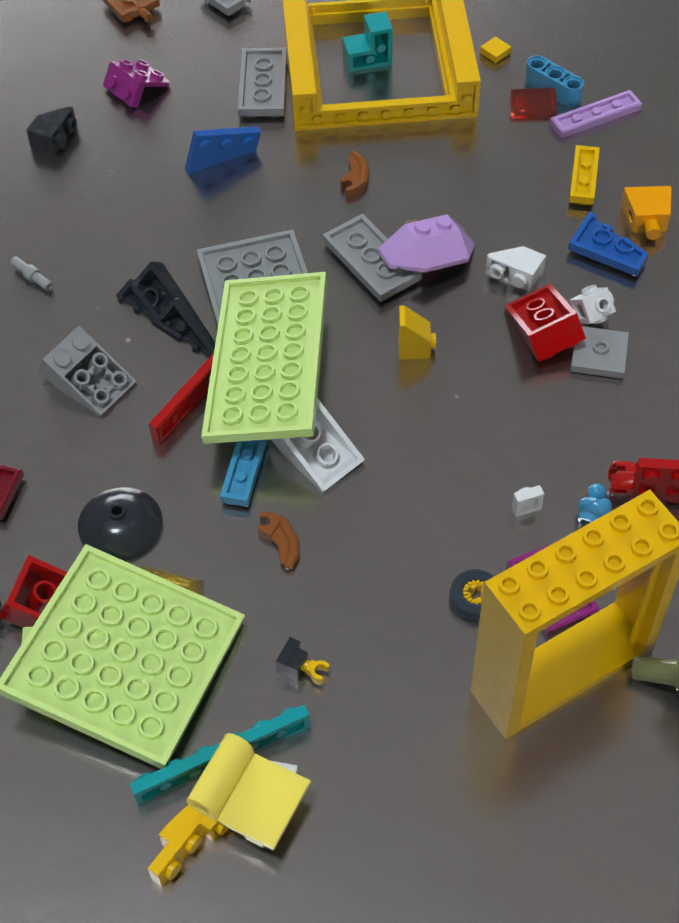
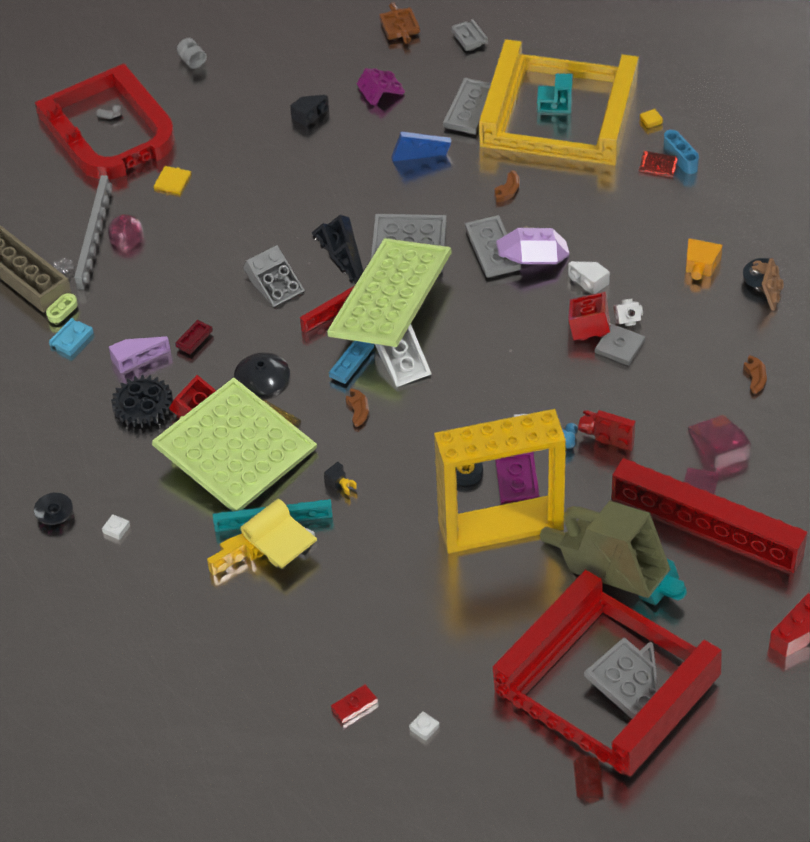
camera: 20 degrees right, 5 degrees down
light grey bar [10,256,53,291] -> none
yellow slope [398,305,436,360] -> none
lavender tile [550,90,642,138] -> none
blue wing [568,211,649,277] -> none
yellow plate [569,145,600,205] -> none

